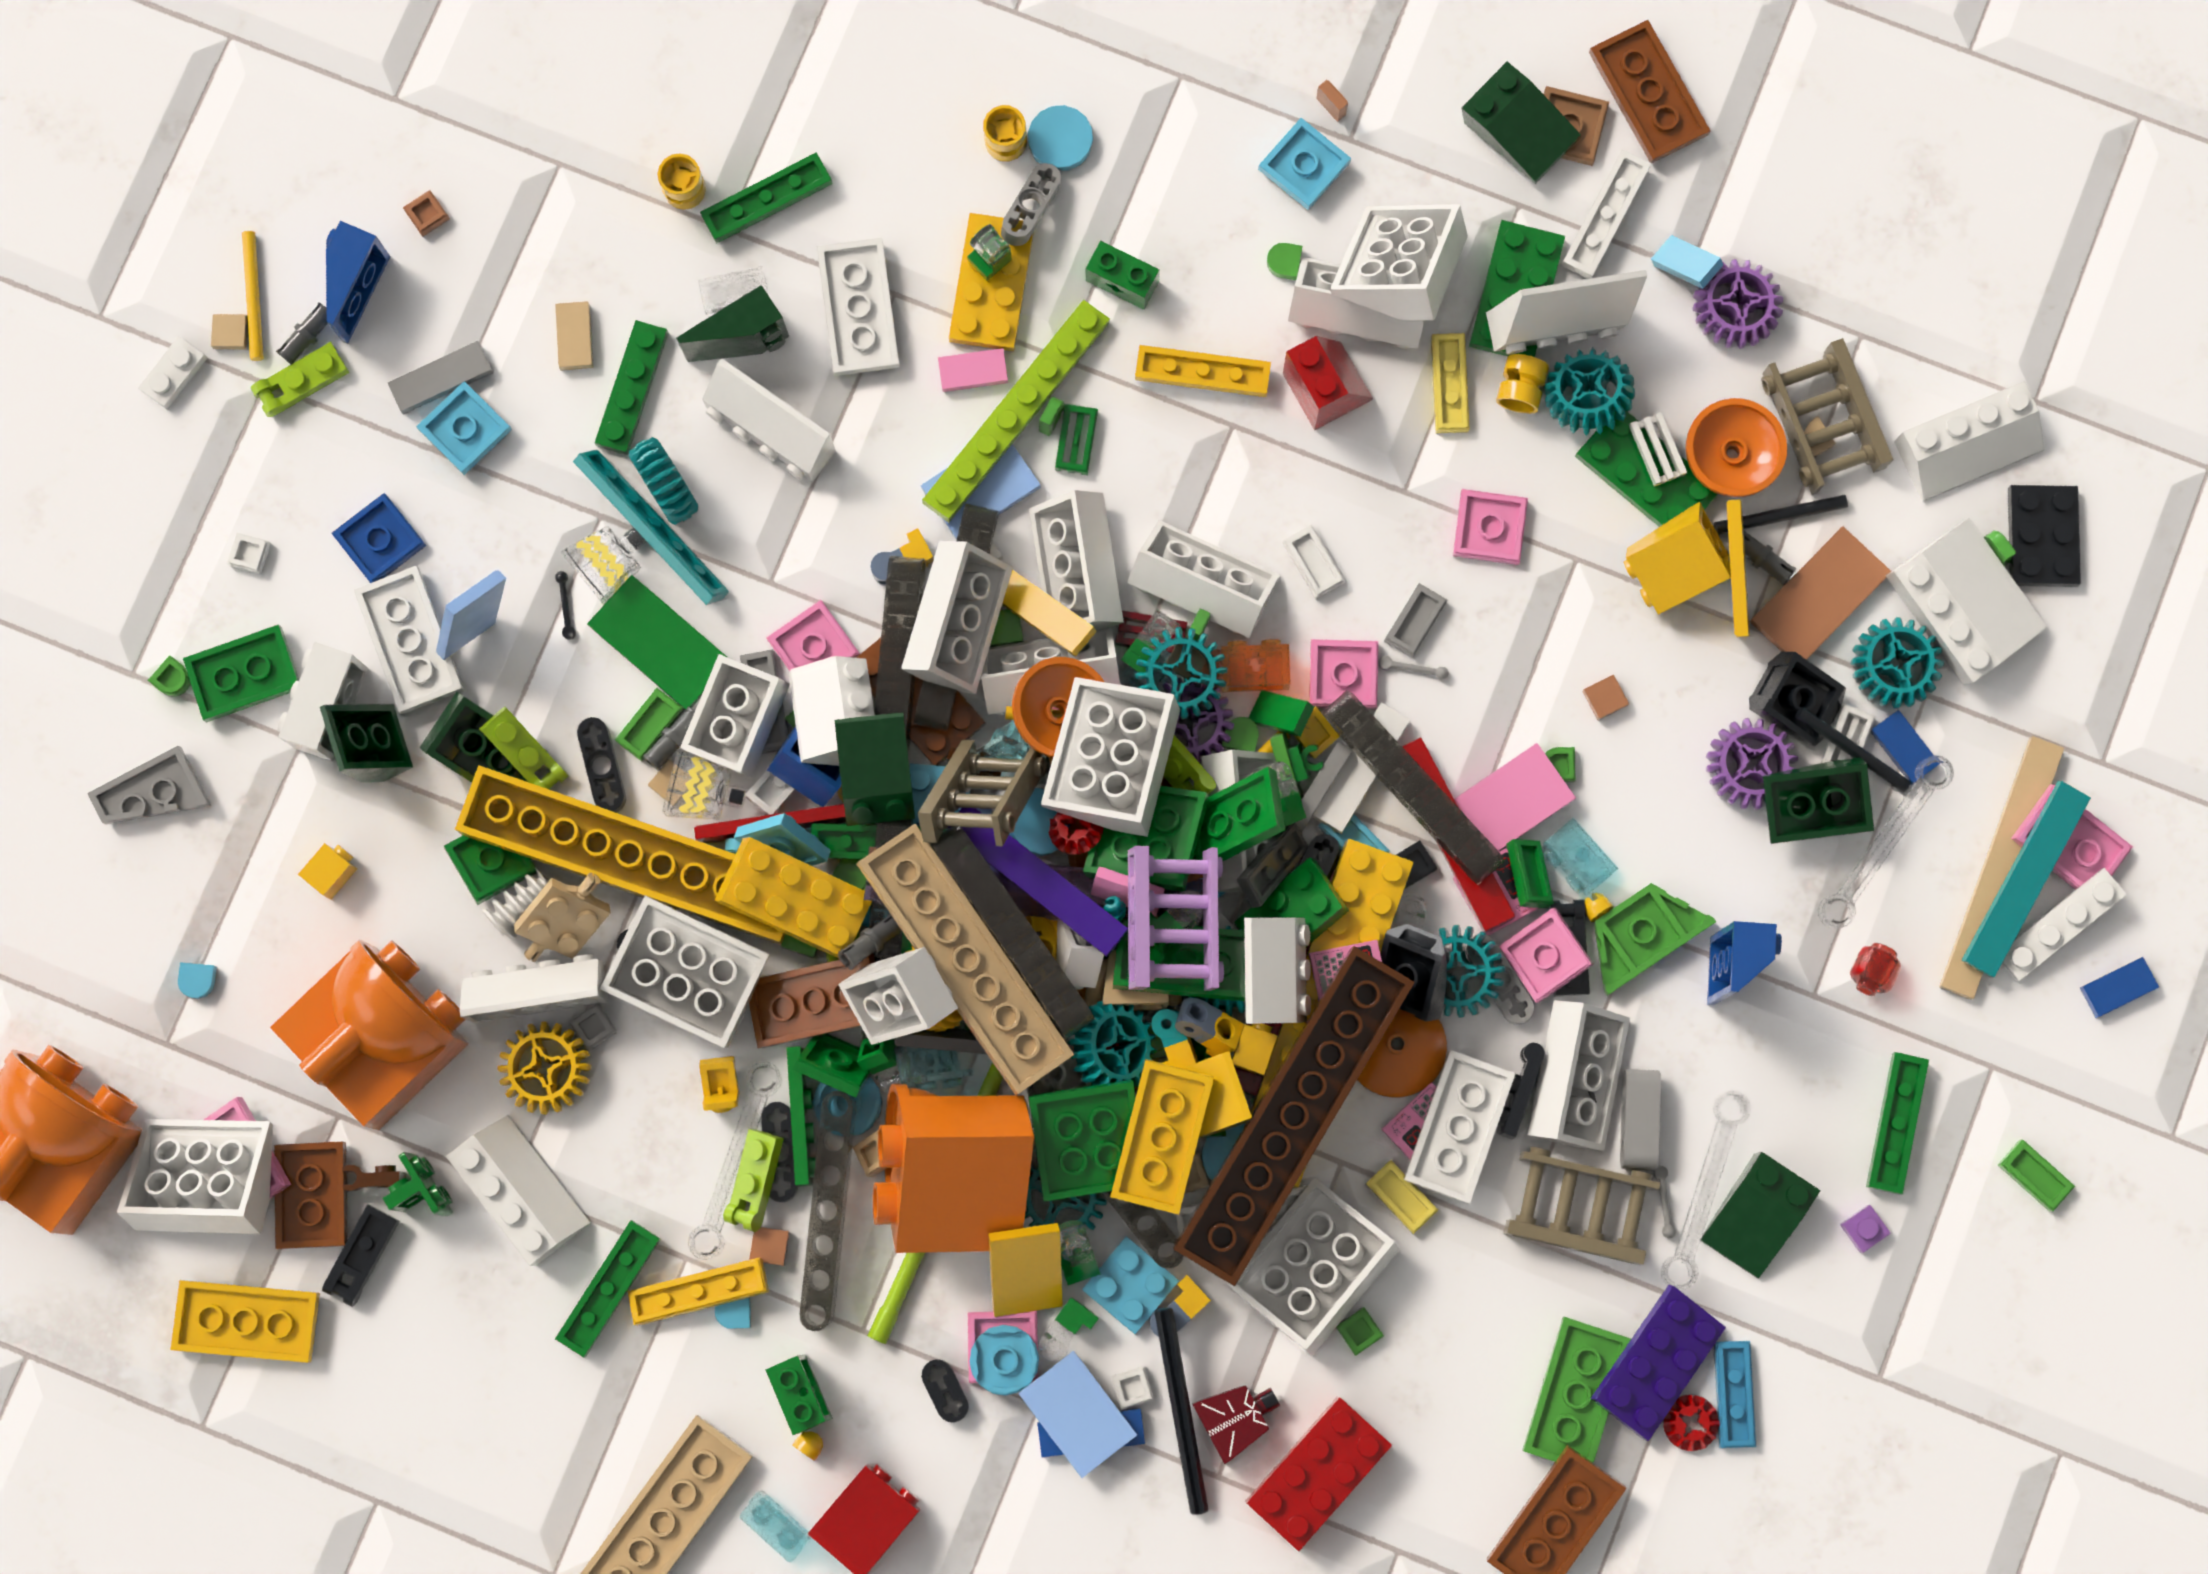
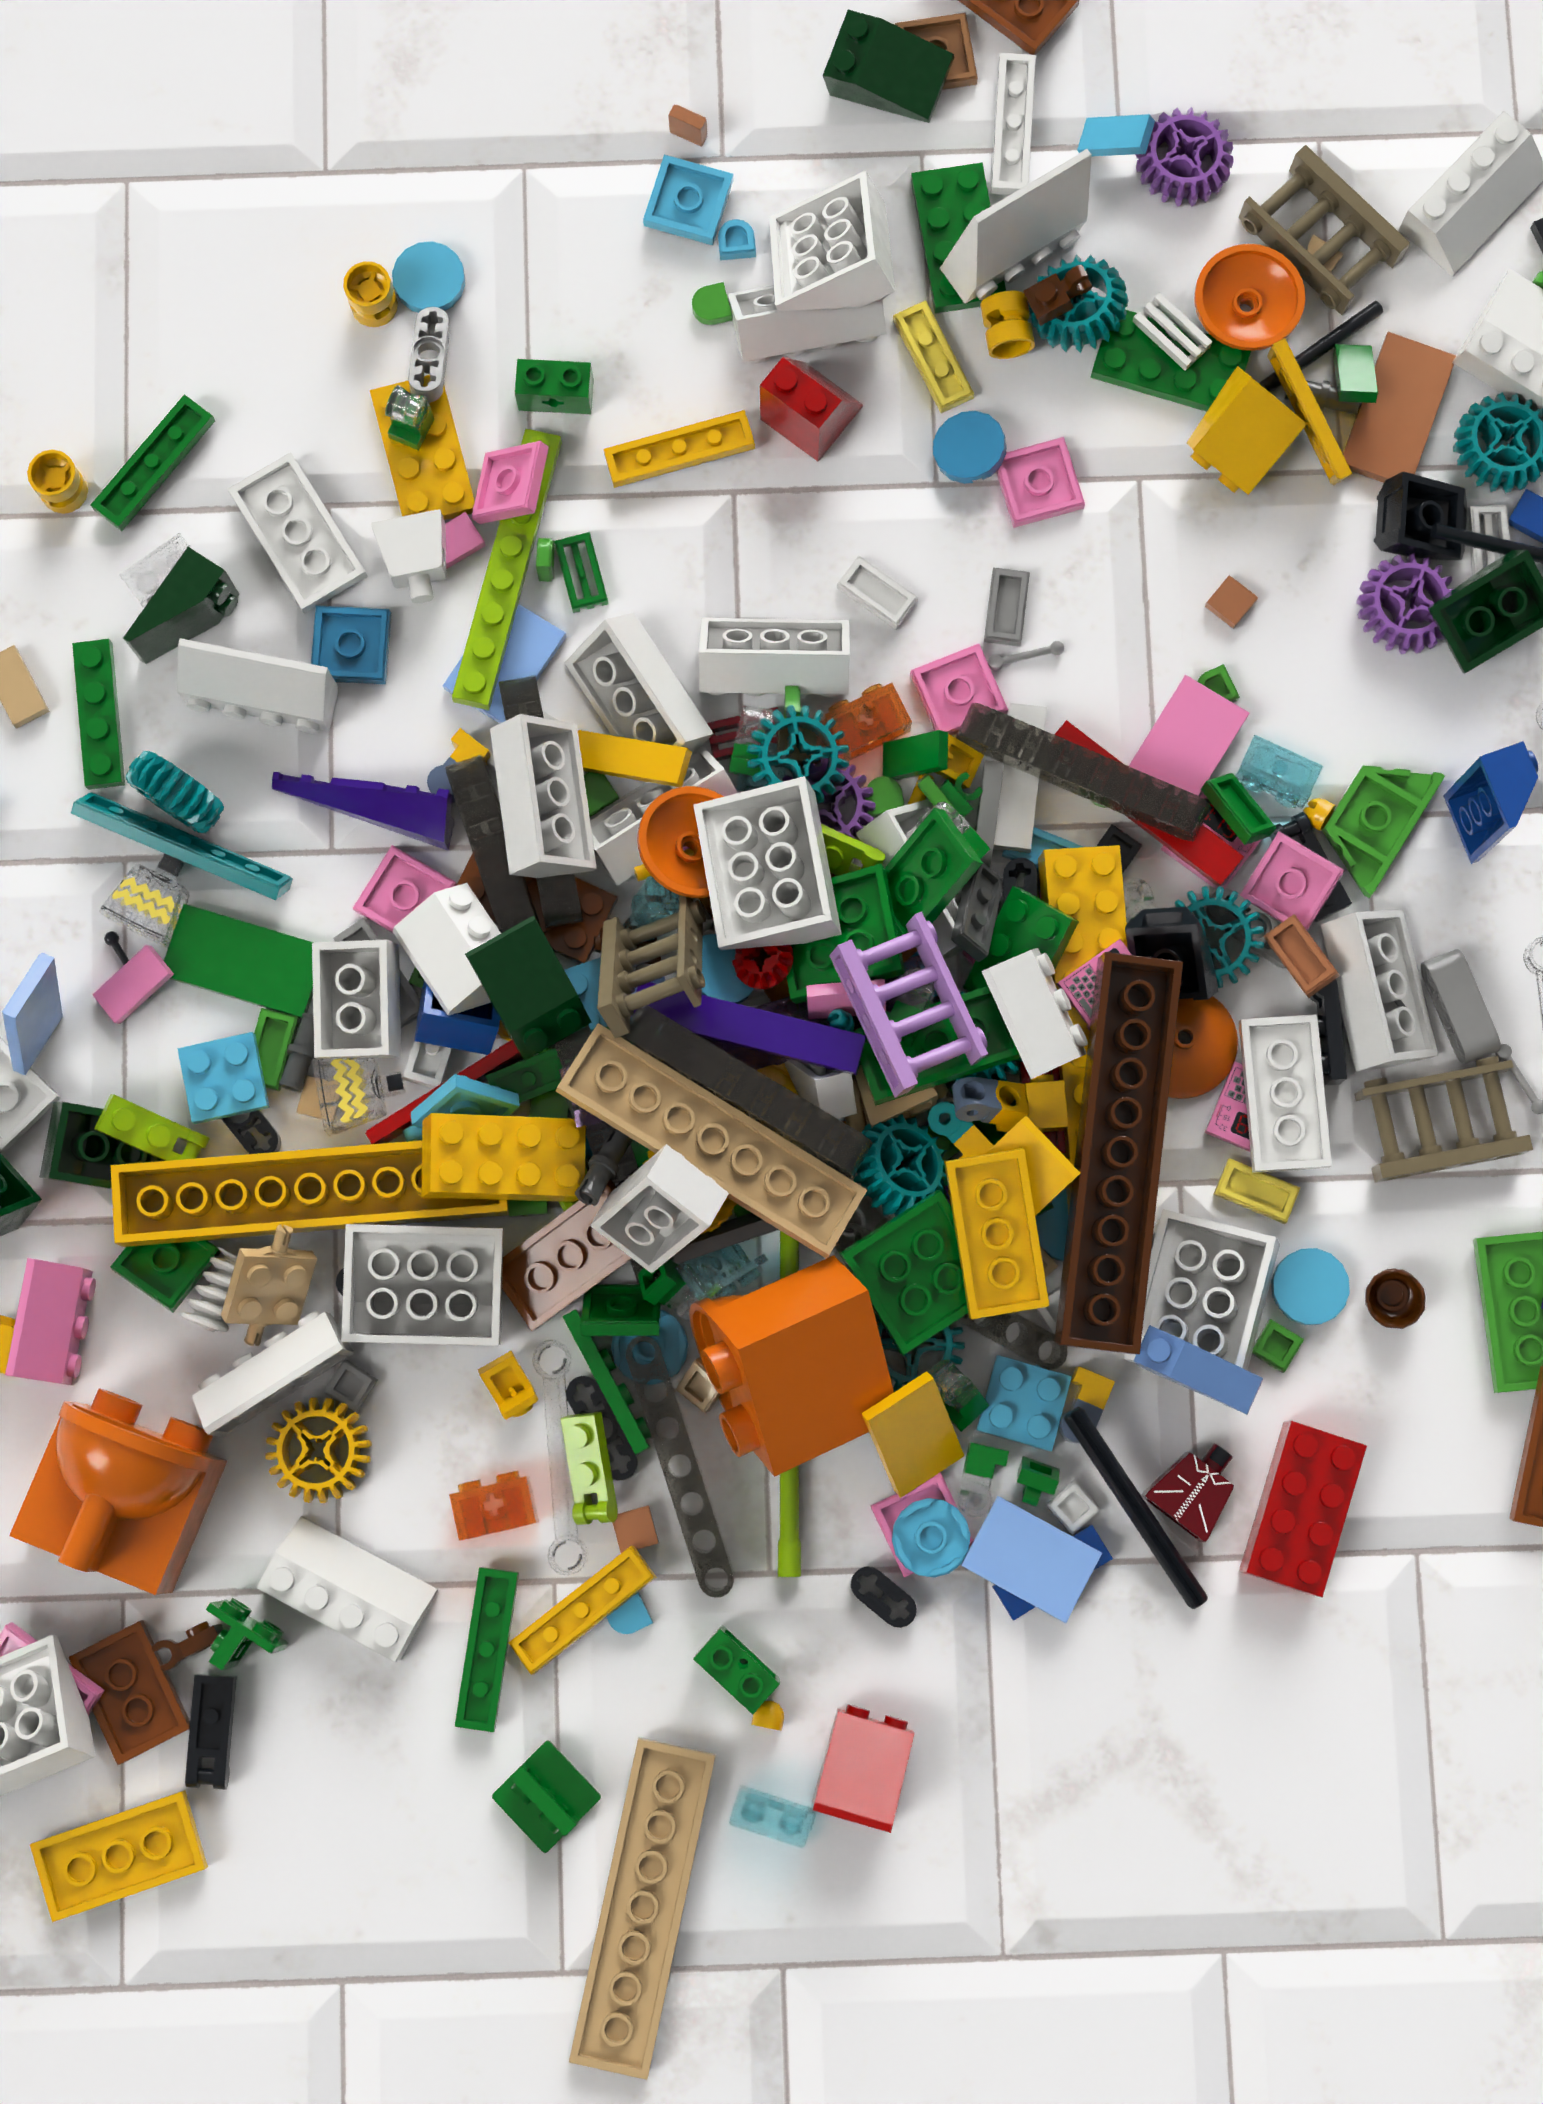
camera: 25 degrees left, 0 degrees up
none -> bright pink slope [5,1258,96,1385]
none -> bright pink tile [92,945,174,1024]
none -> medium azure plate [177,1032,270,1124]
none -> dark purple wedge [272,771,455,851]
none -> dark azure tile [311,606,391,684]
none -> white torso [371,509,446,603]
none -> clear orange brick [449,1471,539,1541]
none -> bright pink tile [471,441,549,524]
none -> green bracket [492,1740,601,1853]
none -> medium azure tile [718,219,756,261]
none -> dark azure tile [933,411,1006,484]
none -> green tile [1017,1456,1060,1506]
none -> reddish brown plate [1023,264,1093,326]
none -> medium blue slope [1134,1325,1263,1415]
none -> nougat tile [1263,914,1340,998]
none -> medium azure tile [1271,1248,1350,1325]
none -> tile [1333,344,1378,403]
none -> reddish brown hair [1365,1268,1426,1329]

